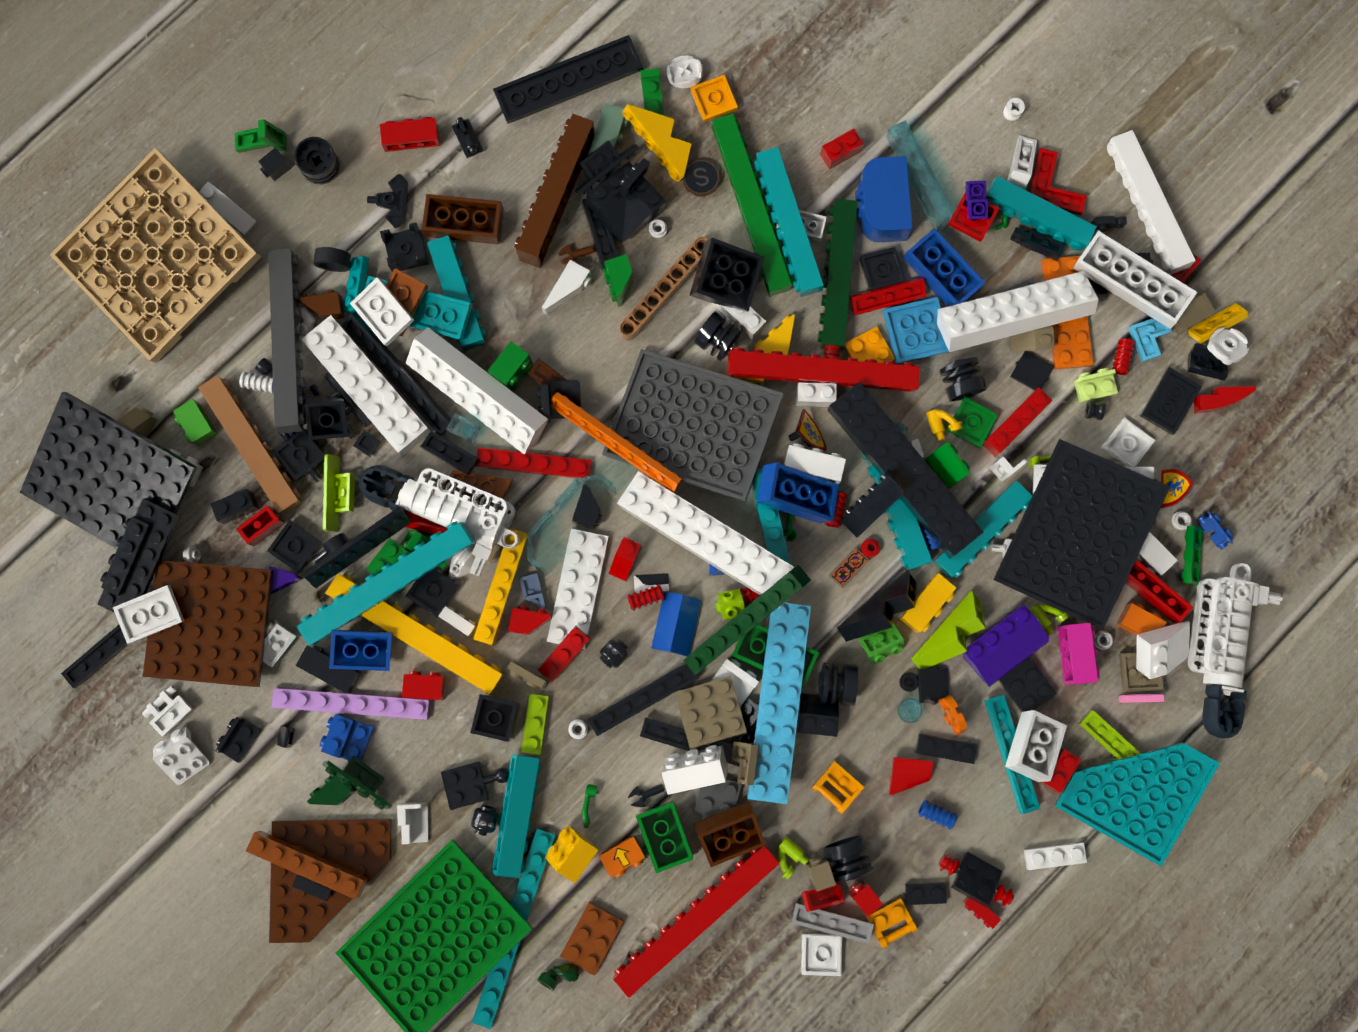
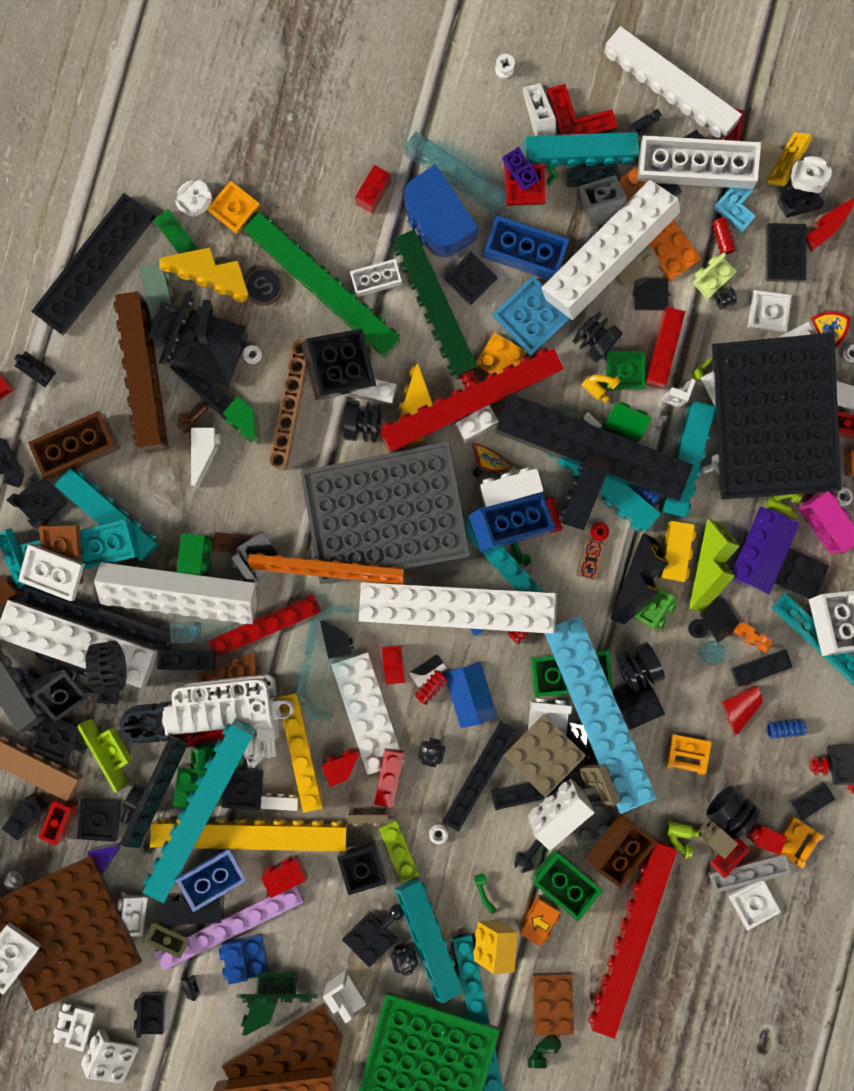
camera: 25 degrees left, 5 degrees up
sand blue slope [519,572,546,609] -> none
dark green brick [683,564,811,675] -> none
lime brick [715,588,745,620] -> none
teal brick [754,147,824,297] -> none
red plate [850,277,927,316] -> none
none -> black tyre [86,641,127,694]
none -> olive slope [142,923,189,959]
none -> dark grey slope [579,175,627,227]

